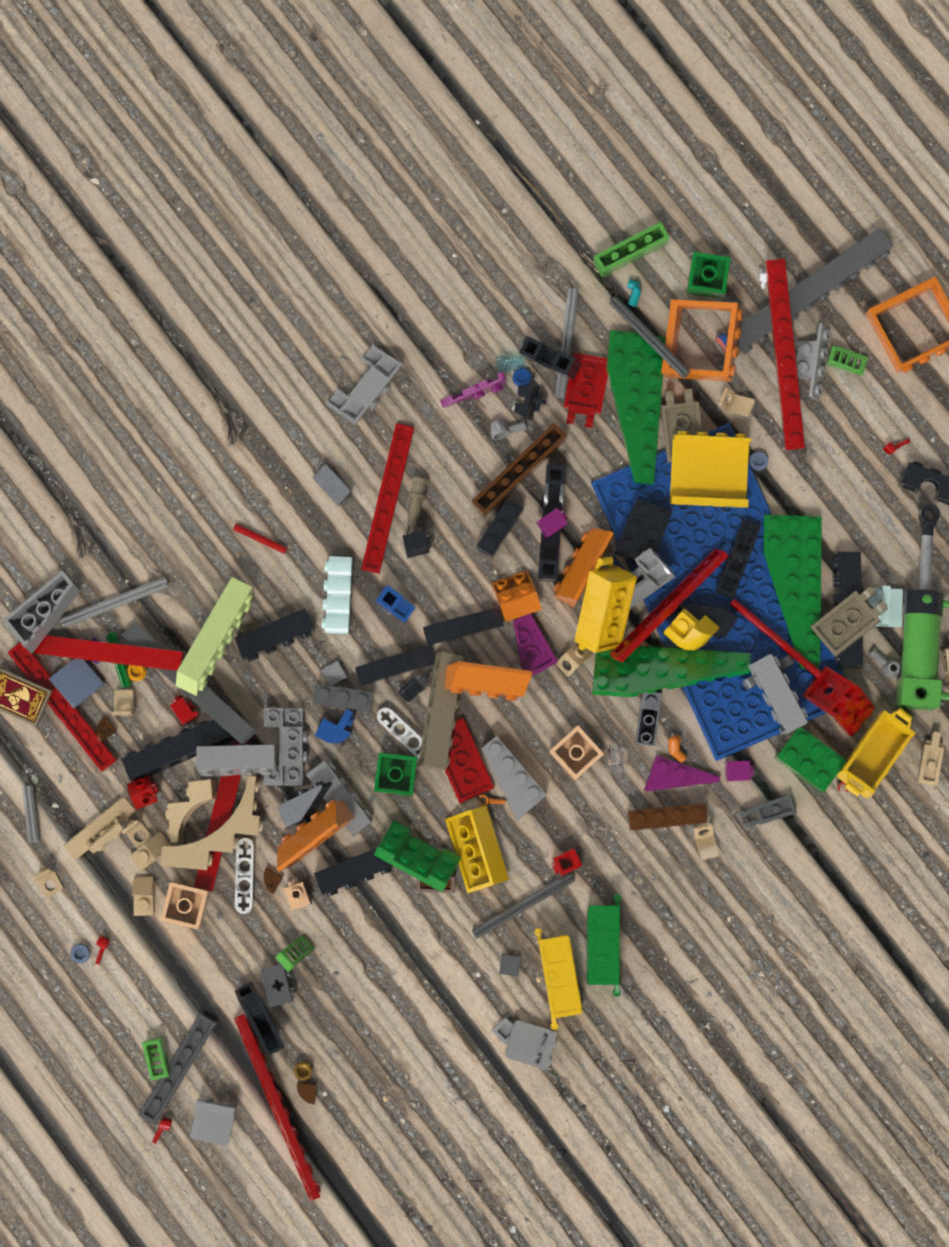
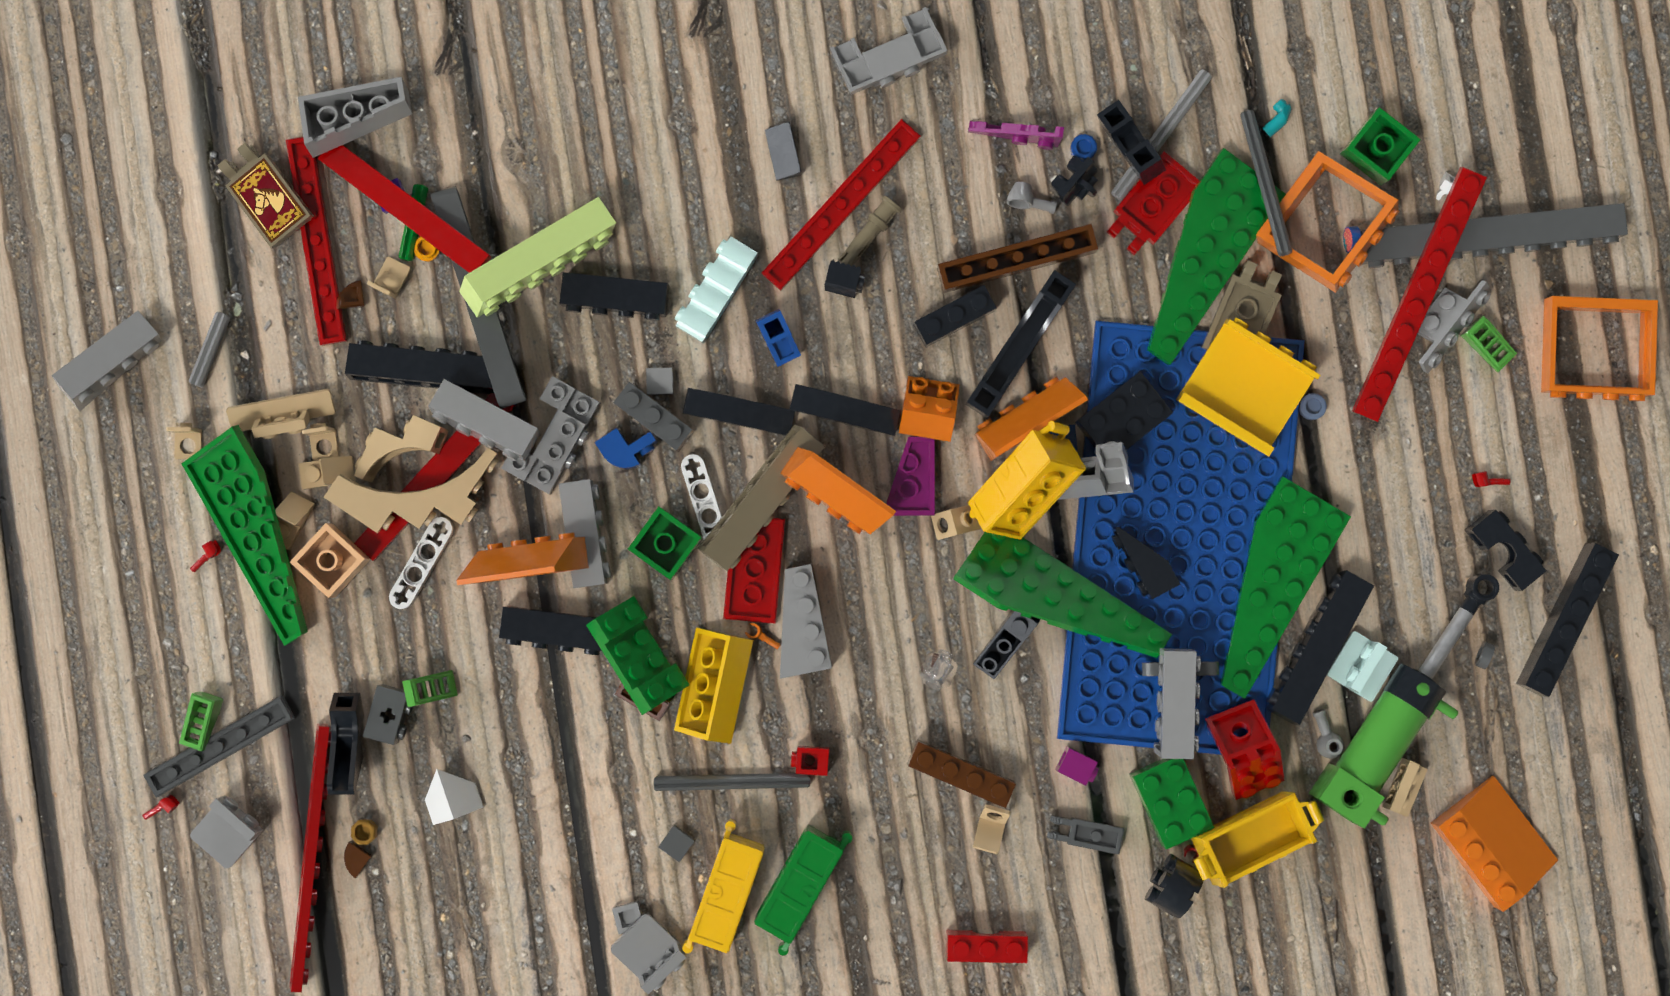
camera: 30 degrees right, 5 degrees up
sand blue tile [49,659,104,709] -> none
light grey axle [60,578,169,628] -> none
sand blue tile [70,944,91,964] -> none
red brick [127,776,159,810] -> none
red brick [170,695,200,726] -> none
red bar [233,523,288,554] -> none
reddish brown tile [264,868,283,894] -> none
slope [277,781,332,828] -> none
light nougat brick [284,880,311,911] -> none
black piece [398,672,431,703] -> none
clear light blue cone [496,355,525,374] -> none
magenta brick [536,508,568,538] -> none
light nougat brick [549,726,604,781] -> none
bright green brick [593,222,670,278] -> none
red tile [610,549,728,662] -> none
magenta wing [644,755,720,792] -> none
yellow brick [663,609,720,651] -> none
orange arm [668,734,688,763] -> none
black slope [715,520,761,600] -> none
tan bracket [719,387,755,417] -> none
red piece [730,599,823,679] -> none
dark tan tile [811,586,888,658] -> none
tan hinge [917,731,944,786] -> none
none -> green wing [181,425,308,646]
none -> white slope [425,769,484,825]
none -> red arch [946,930,1028,963]
none -> black brick [1145,854,1204,918]

